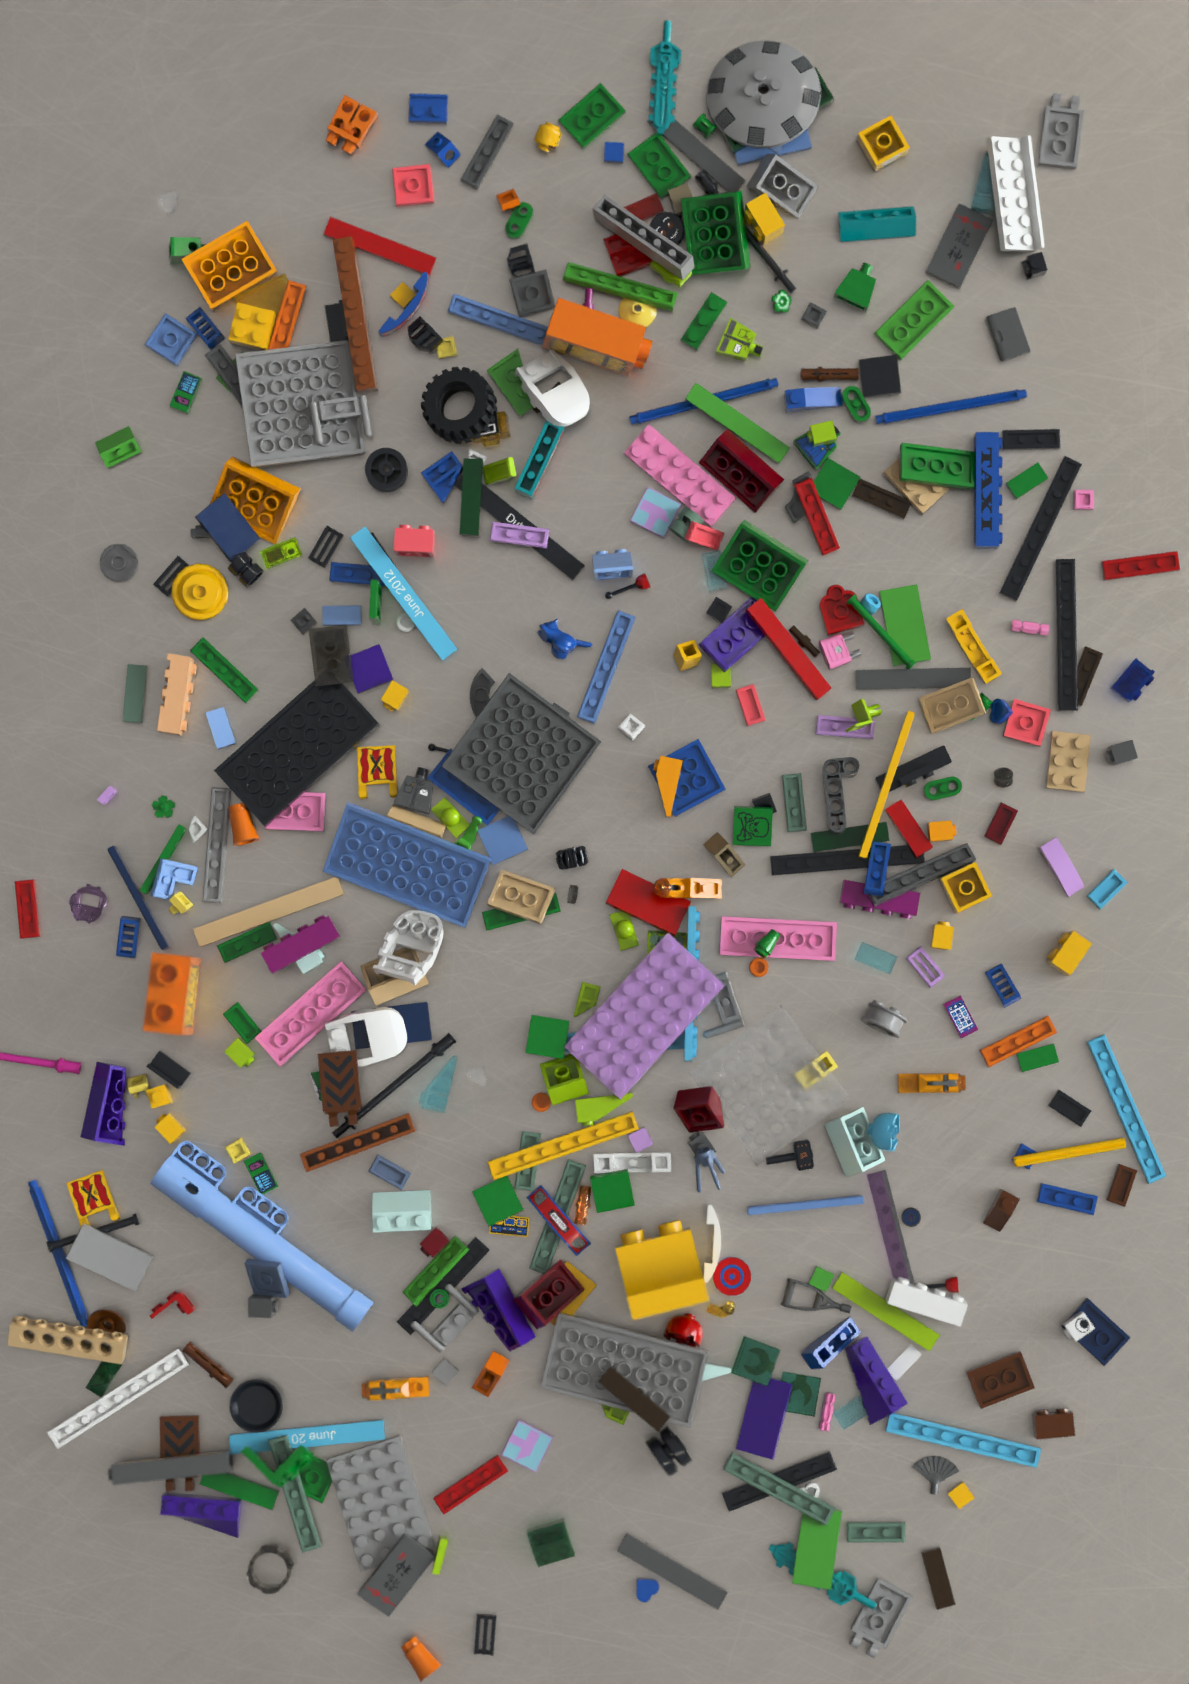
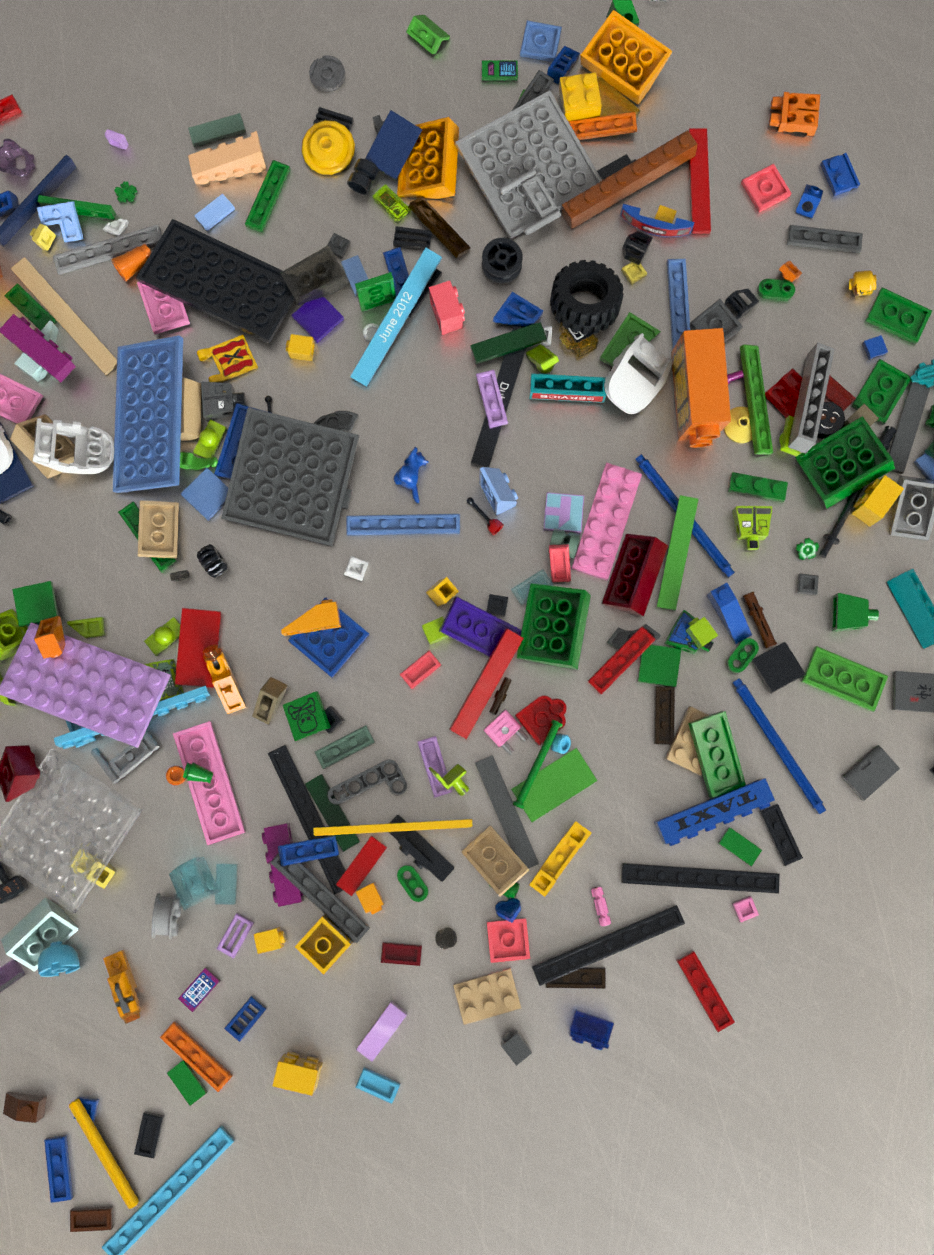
camera: 70 degrees right, 5 degrees down
none -> orange slope [34,616,65,659]
none -> clear light blue slope [169,857,220,910]
none -> dark brown tile [408,196,471,259]

